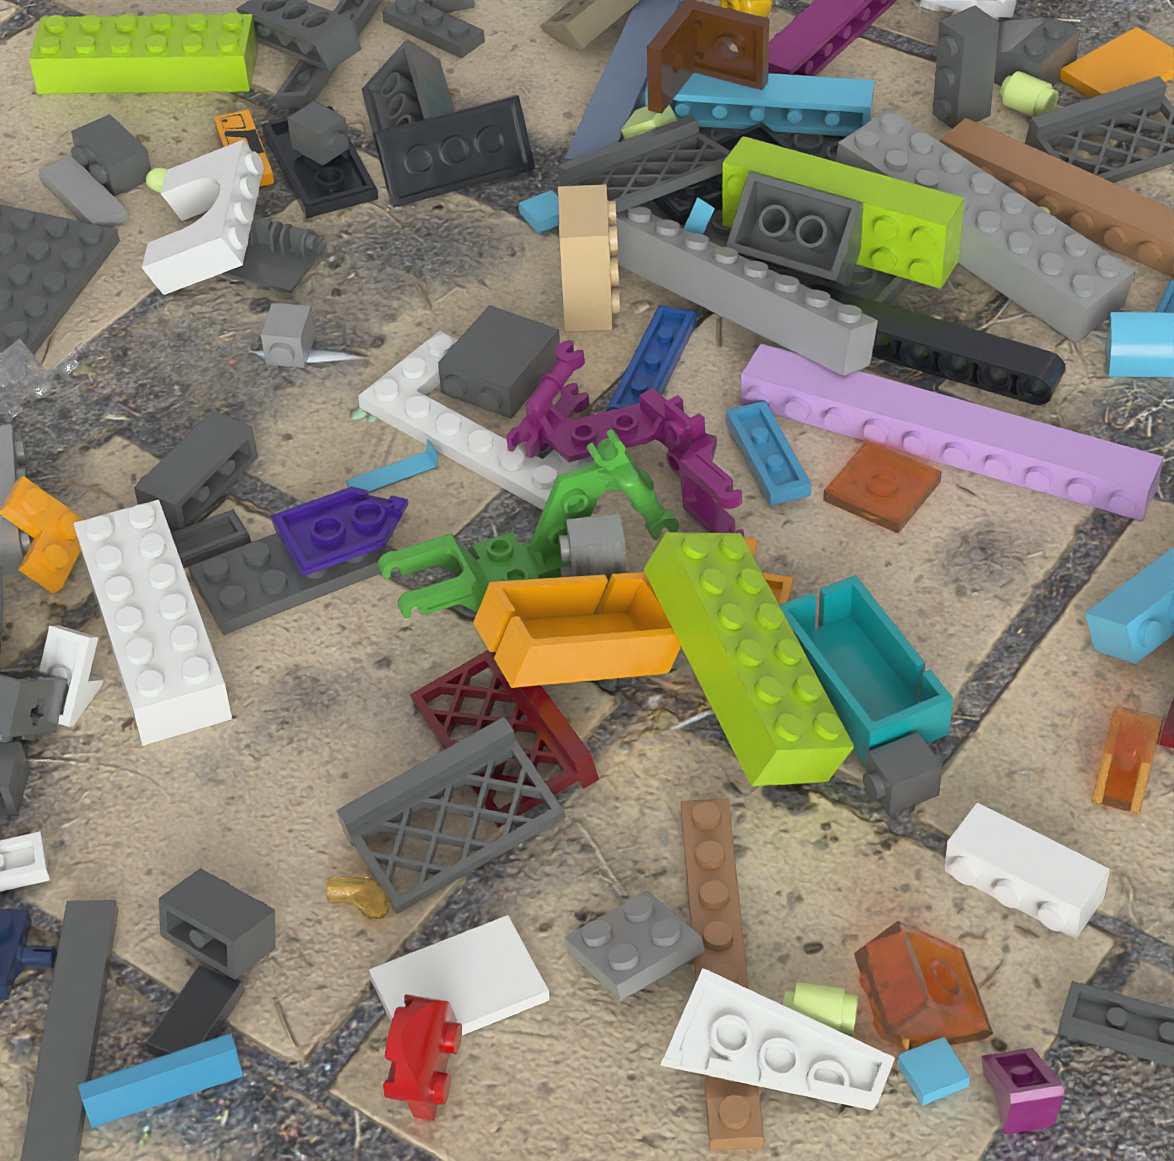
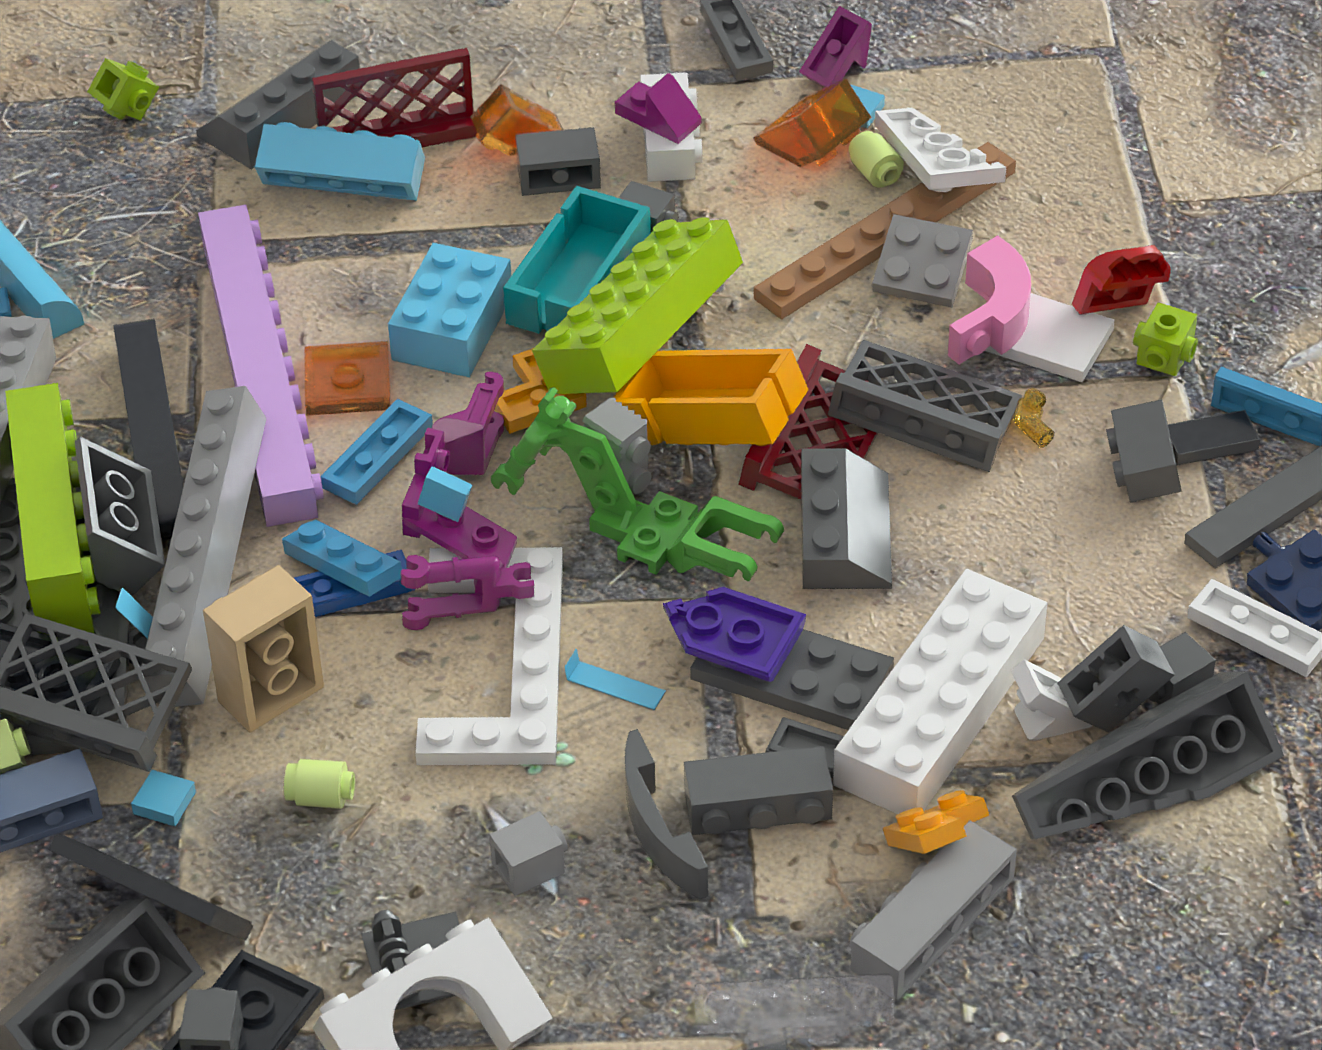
camera: 130 degrees left, 0 degrees up
dark grey brick [438,305,560,419] -> none
none -> dark azure plate [282,519,402,597]
none -> yellowish green brick [284,759,355,809]
none -> medium azure brick [388,243,511,378]
none -> medium azure tile [418,467,472,522]
none -> dark grey brick [515,127,601,196]
none -> magenta slope [615,73,702,144]
none -> dark grey slope [625,729,708,899]
none -> dark grey slope [801,448,892,589]
none -> bright pink arch [948,236,1031,364]
none -> lime brick [1133,302,1198,377]

